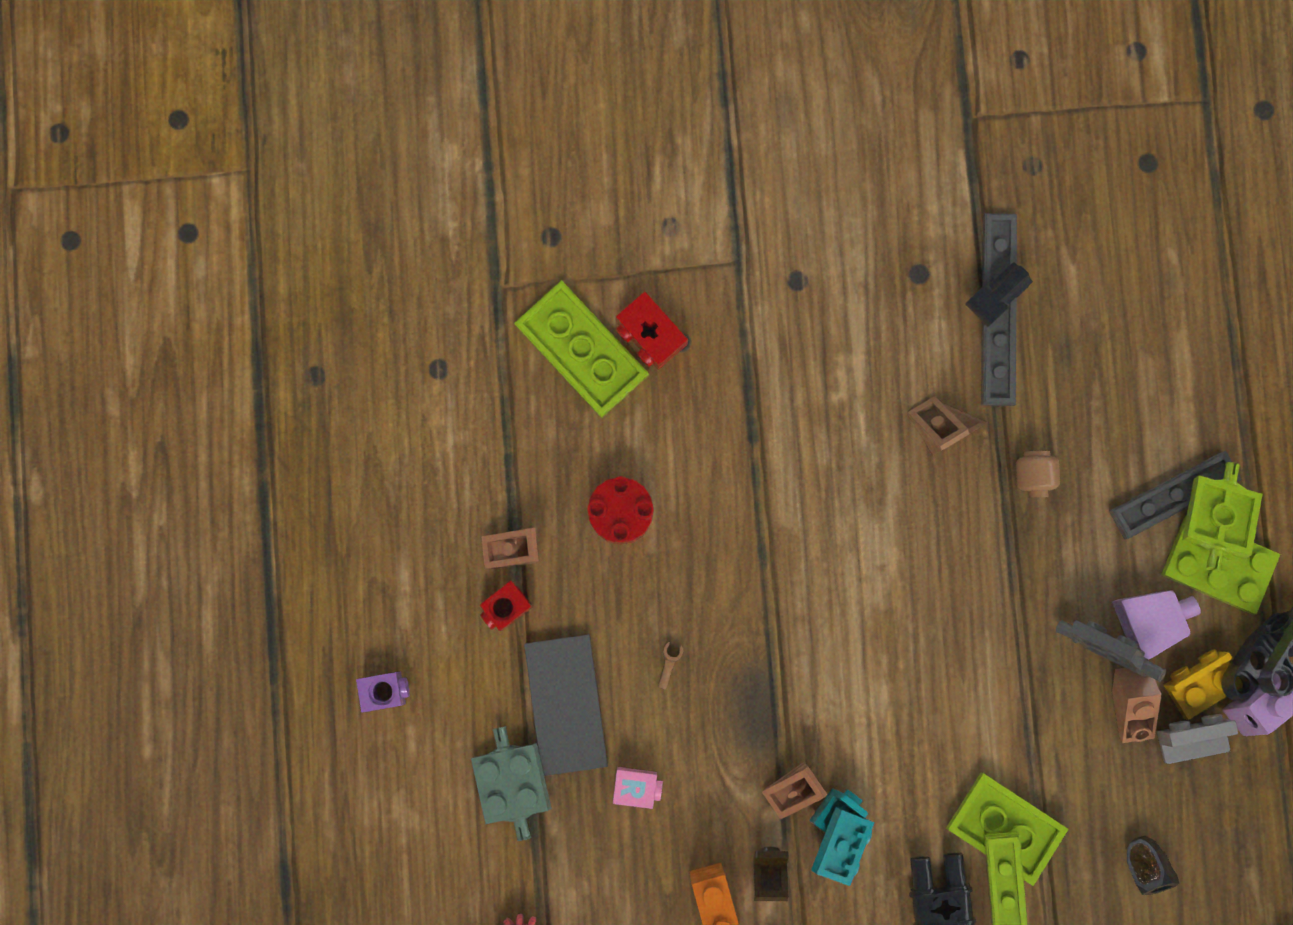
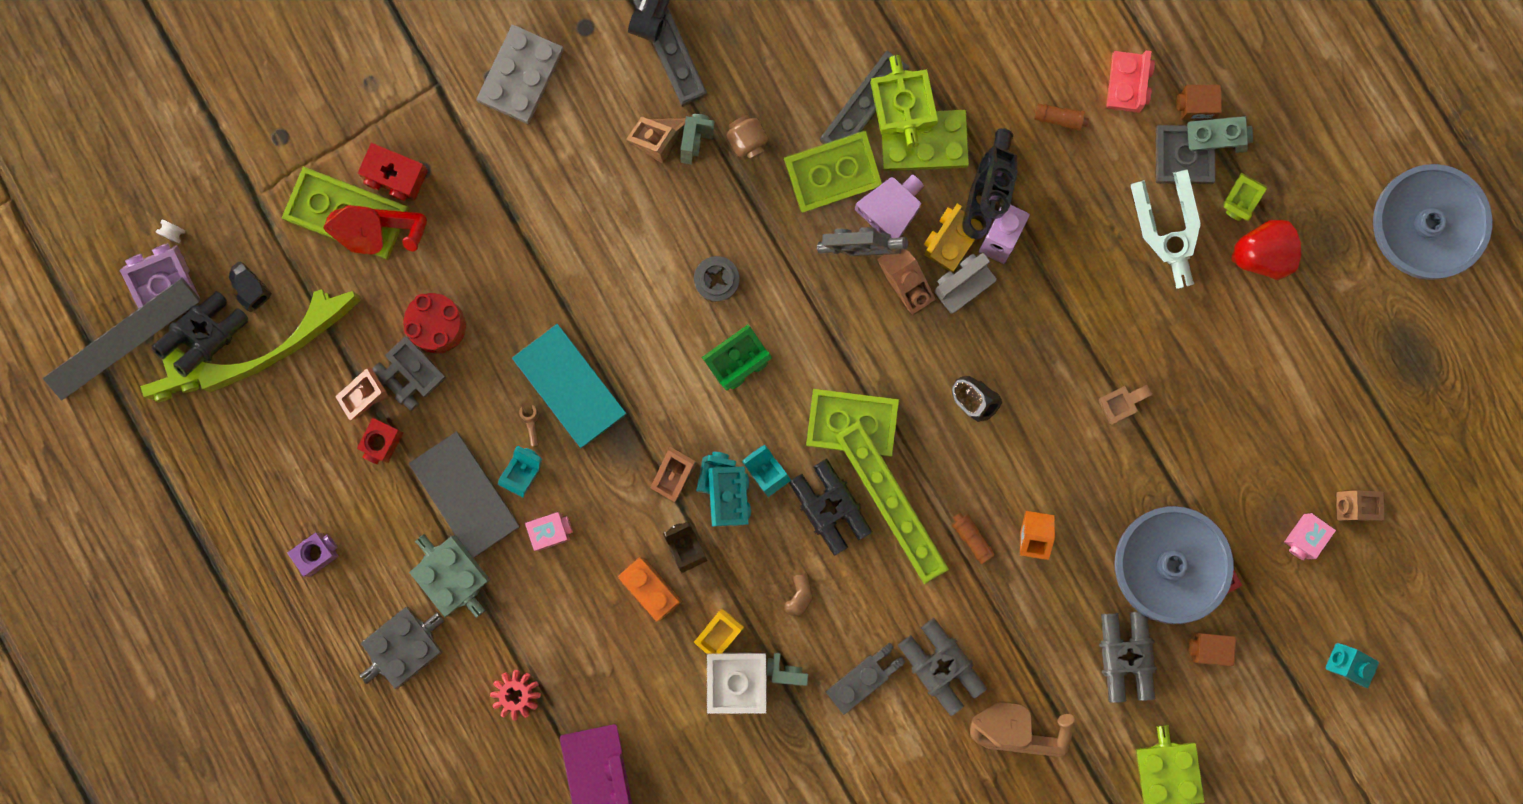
camera: 20 degrees left, 0 degrees up
none -> dark grey tile [42,277,201,401]
none -> lavender plate [120,243,200,309]
none -> lime slope [140,289,361,402]
none -> black pin [152,291,249,377]
none -> white bush [156,220,185,243]
none -> black rock [229,261,272,312]
none -> red piece [324,205,427,254]
none -> dark grey plate [359,607,445,689]
none -> dark grey plate [372,336,446,411]
none -> light grey plate [476,24,564,125]
none -> teal bracket [498,446,542,497]
none -> teal tile [512,324,627,449]
none -> sand green bracket [681,114,715,164]
none -> dark grey gear [694,256,740,302]
none -> green bracket [701,324,772,391]
none -> teal bracket [742,445,791,497]
none -> lime plate [784,131,882,213]

